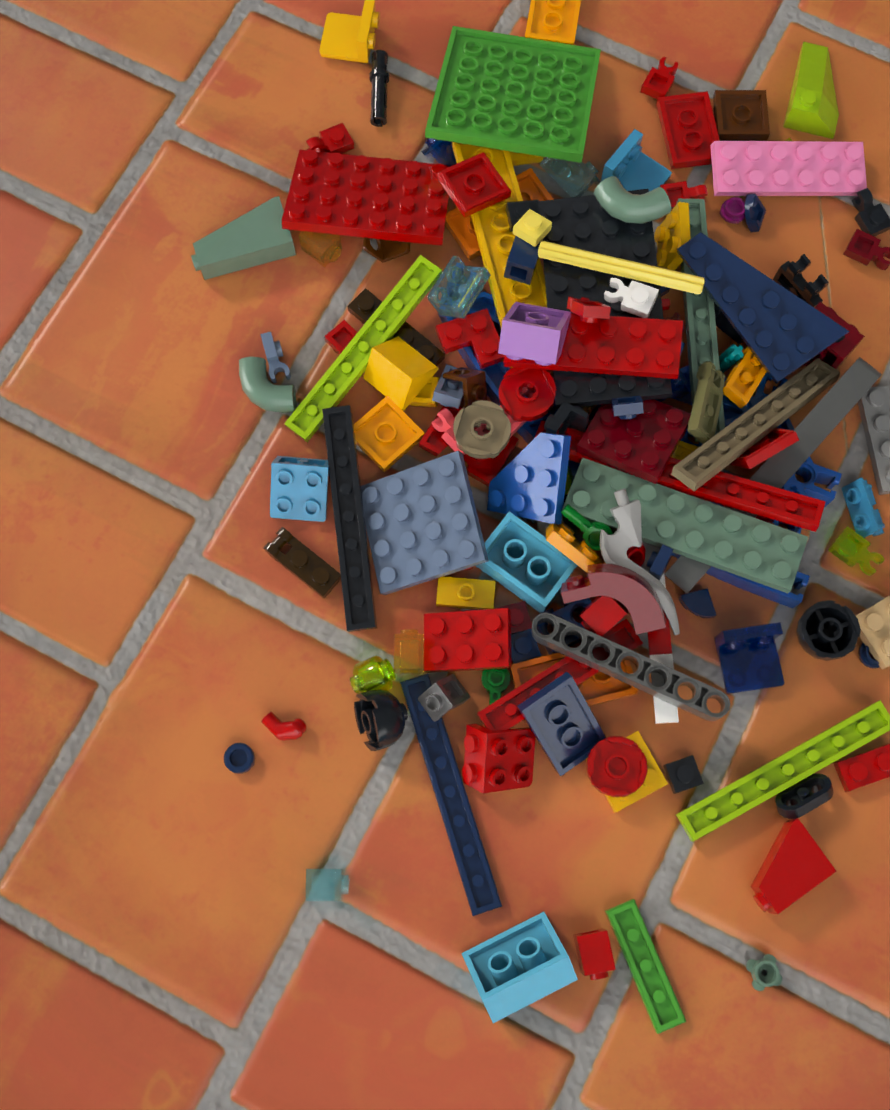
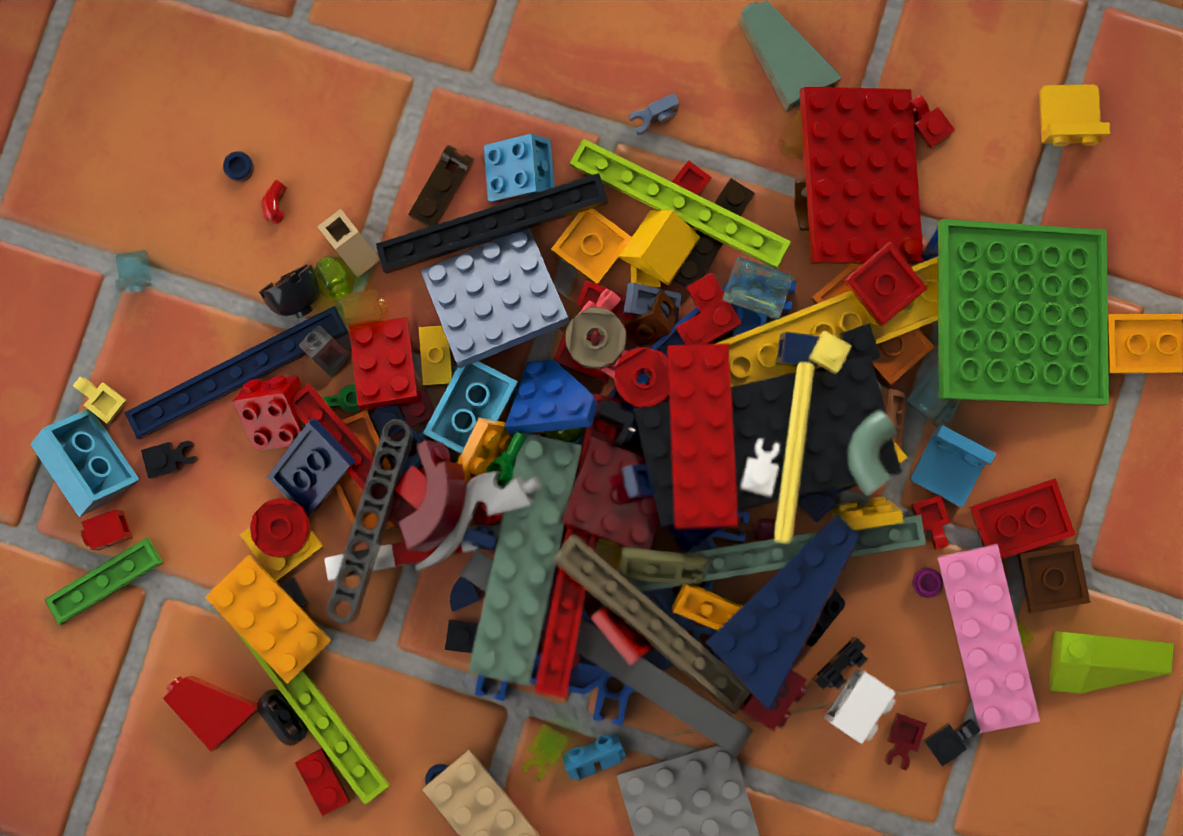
camera: 85 degrees right, 10 degrees up
sand green cylinder [239,357,297,413] -> none
black pin [369,50,389,127] -> none
medium lavender slope [498,302,571,366] -> none
red plate [567,296,611,323] -> none
red plate [640,57,678,99] -> none
clear blue bracket [714,622,785,694] -> none
teal axle [719,344,744,373] -> none
dark blue tile [745,194,766,232] -> none
sand green plate [746,954,782,991] -> none
black cylinder [796,600,861,661] -> none
none -> light yellow plate [73,376,128,424]
none -> black plate [141,441,198,479]
none -> light orange plate [204,555,333,684]
none -> tan slope [317,209,381,279]
none -> black plate [445,620,479,653]
none -> white brick [823,668,896,744]

